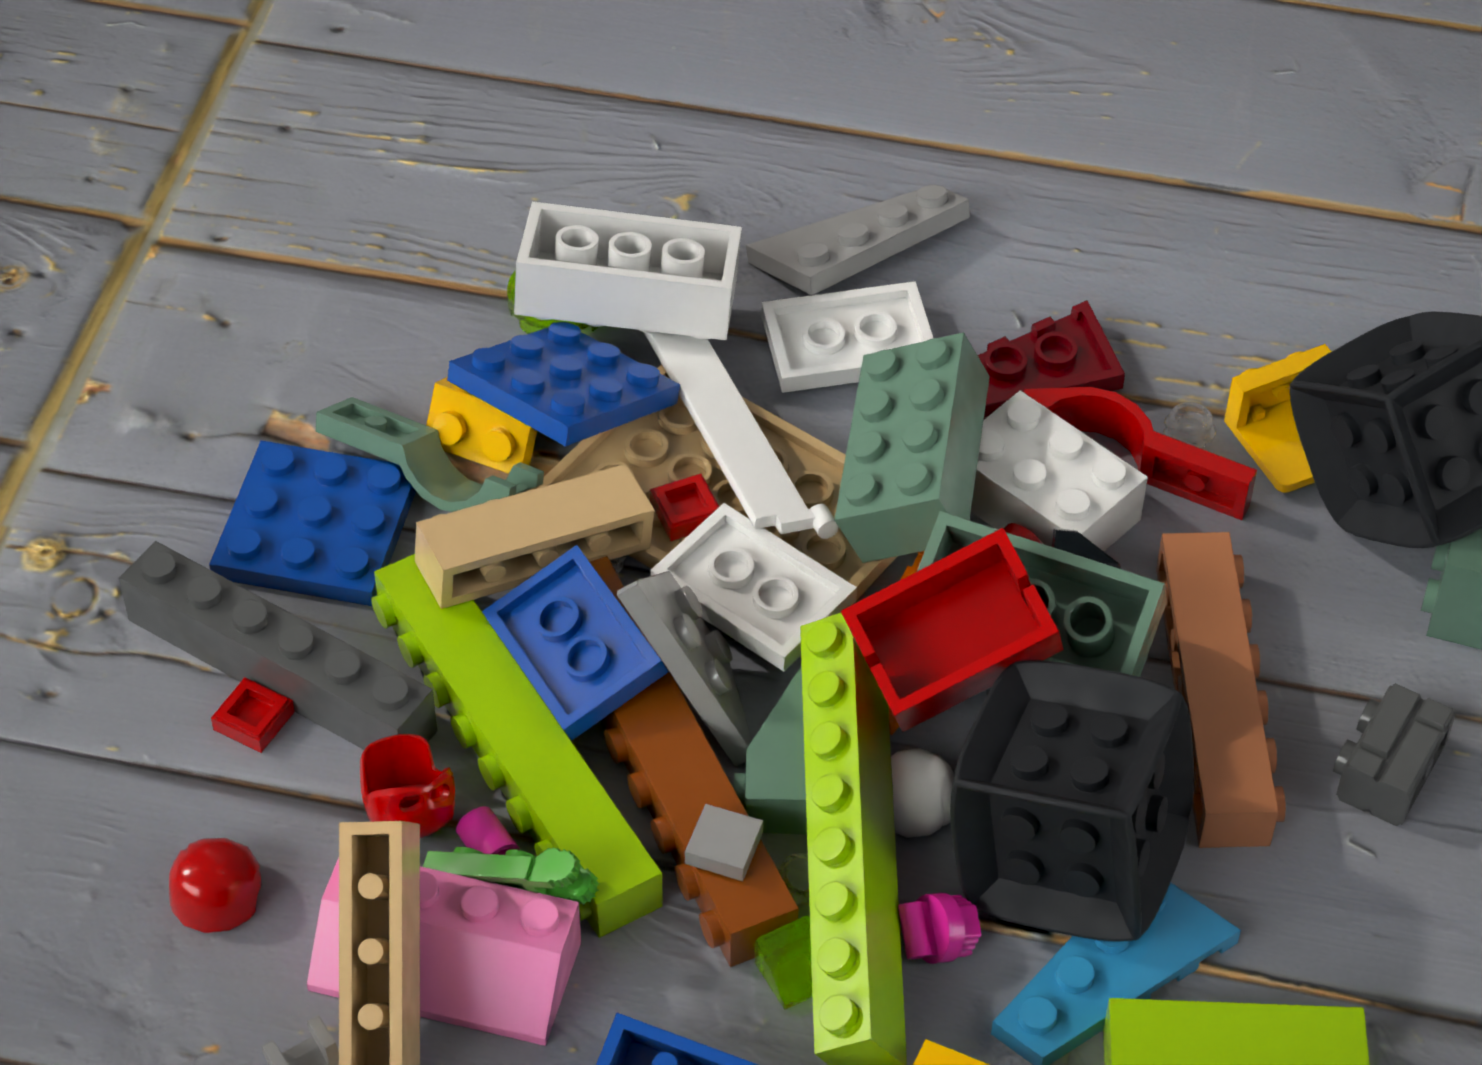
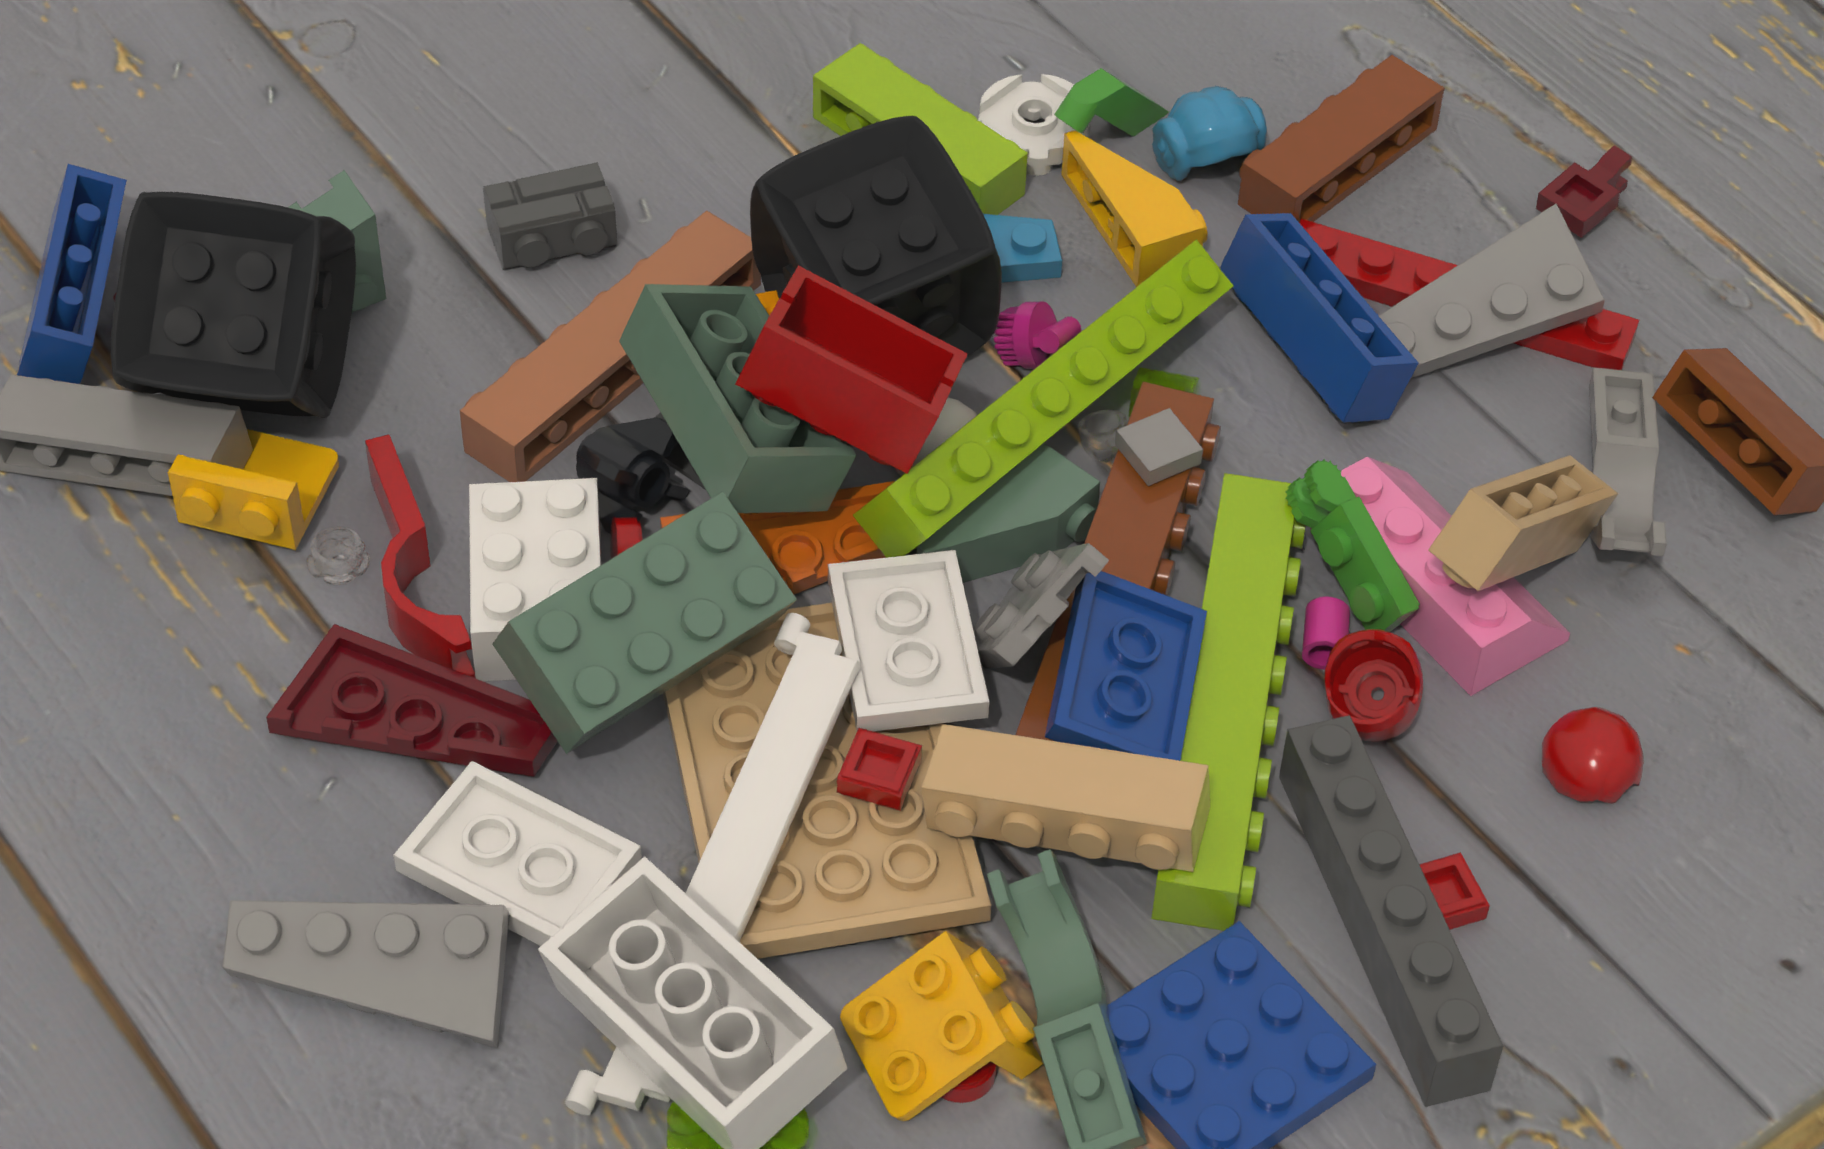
camera: 140 degrees left, 0 degrees up
blue plate [447,322,680,446] -> none

